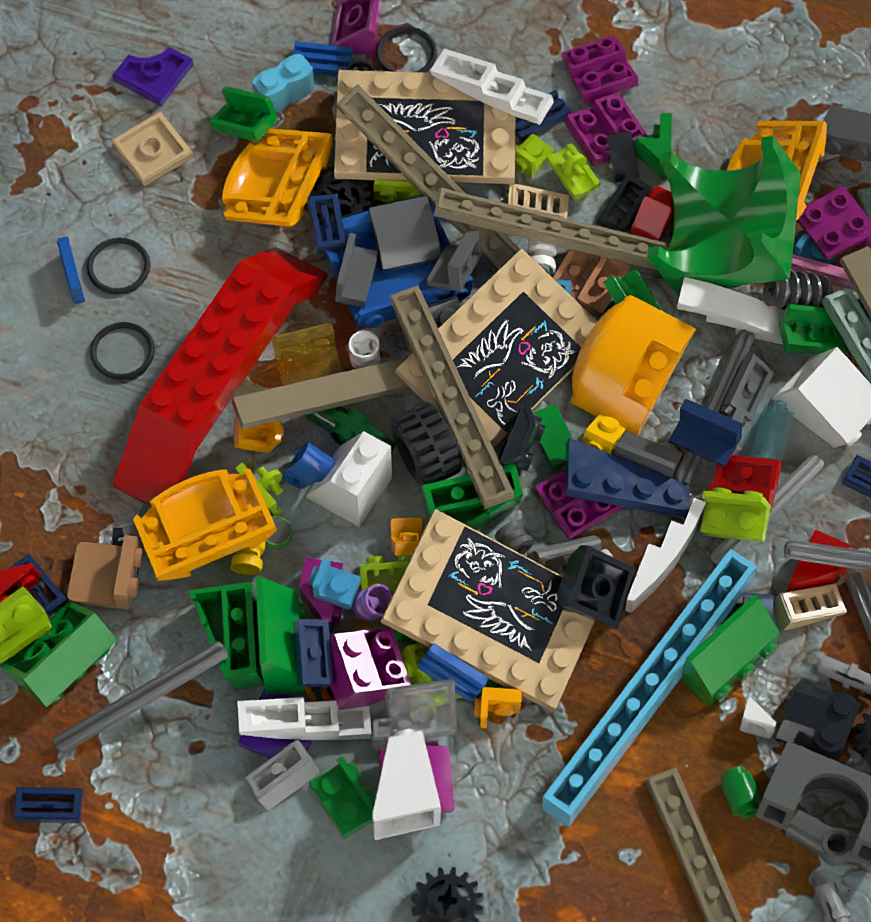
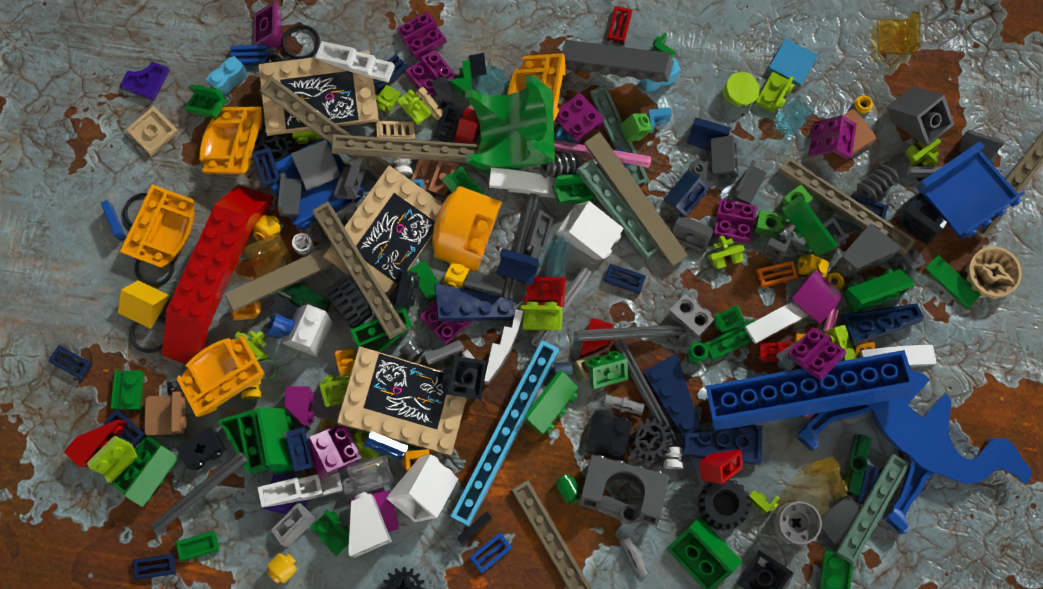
camera: 10 degrees left, 10 degrees up
dark azure bracket [309,558,361,610] -> none
medium lavender wheel [352,584,393,622] -> none
white slope [740,697,776,739] -> none
none -> green plate [111,370,145,410]
none -> yellow slope [118,280,171,329]
none -> light orange slope [120,184,195,268]
none -> black tyre [130,315,166,353]
none -> green tile [175,531,220,562]
none -> black brick [176,427,227,471]
none -> yellow head [252,215,281,243]
none -> yellow head [266,553,297,584]
none -> white slope [386,455,458,522]
none -> tan axle [415,87,443,121]
none -> black tile [457,512,492,546]
none -> black sticker [469,53,487,77]
none -> blue tile [469,532,513,574]
none -> clear light blue tile [472,66,508,95]
none -> green bracket [584,351,628,389]

